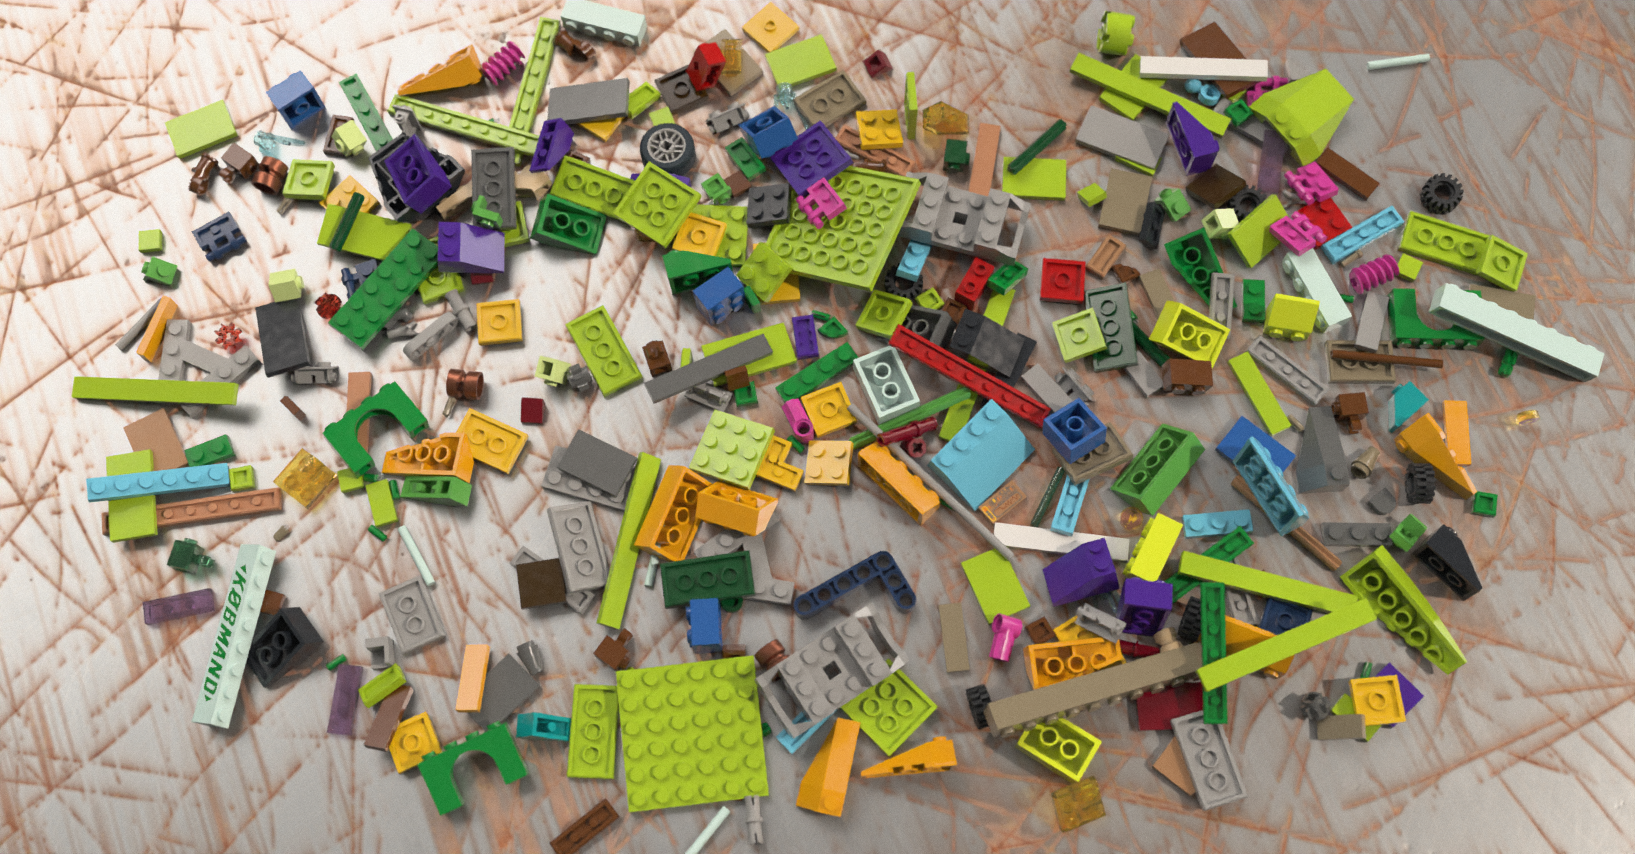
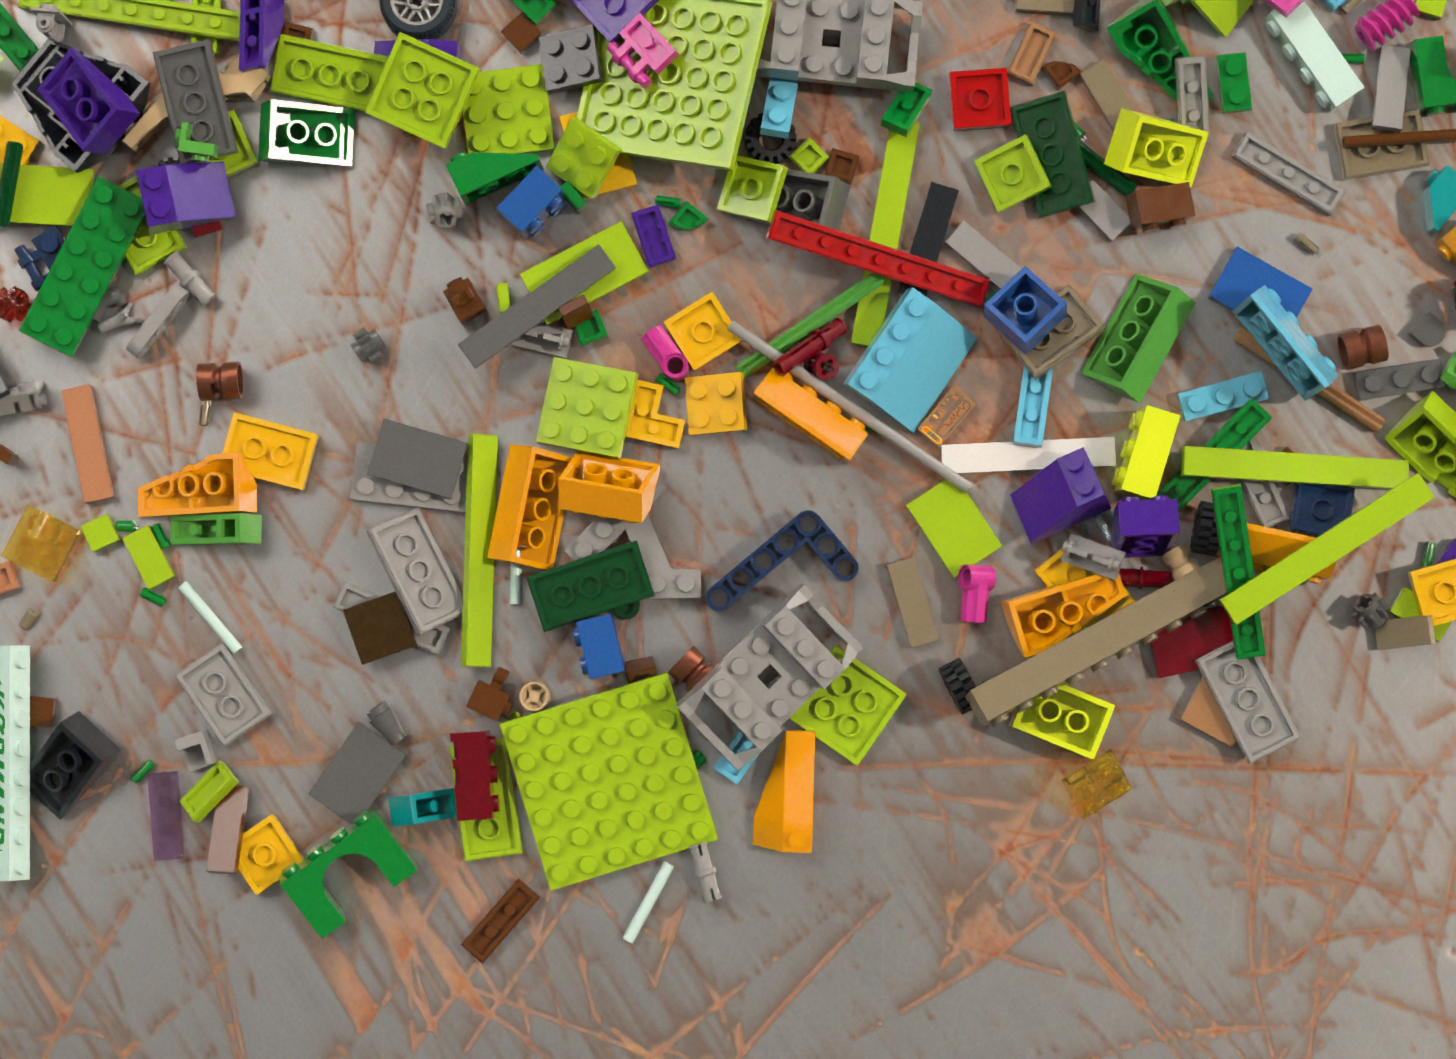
camera: 15 degrees left, 15 degrees up
green arch [322,381,429,479] -> none
light orange tile [455,644,490,713] -> none
yellow plate [476,299,523,346] -> none
dark red slope [521,397,545,424] -> none
yellowish green brick [534,355,571,387] -> none
lime tile [565,305,643,398] -> none
yellow plate [672,212,727,256] -> none
bright green bracket [701,173,732,205] -> none
green plate [775,342,859,403] -> none
light aqua brick [853,346,920,425] -> none
light orange wedge [861,736,957,779] -> none
black slope [949,309,1025,379] -> none
red brick [954,257,995,311] -> none
reddish brown tile [1024,616,1056,645] -> none
clear green bar [1030,466,1065,528] -> none
light grey hinge [1054,367,1096,407] -> none
clear yellow tile [1120,507,1143,530] -> none
lime tile [1227,351,1291,437] -> none
neon yellow slope [1263,293,1320,342] -> none
dark grey wedge [1295,406,1350,494] -> none
reddish brown brick [1331,392,1369,435] -> none
dark tan cone [1350,446,1380,479] -> none
none -> light grey gear [426,192,463,229]
none -> dark red wedge [450,730,500,821]
none -> tan wheel [520,682,550,711]
none -> copper wheel [1337,325,1389,370]

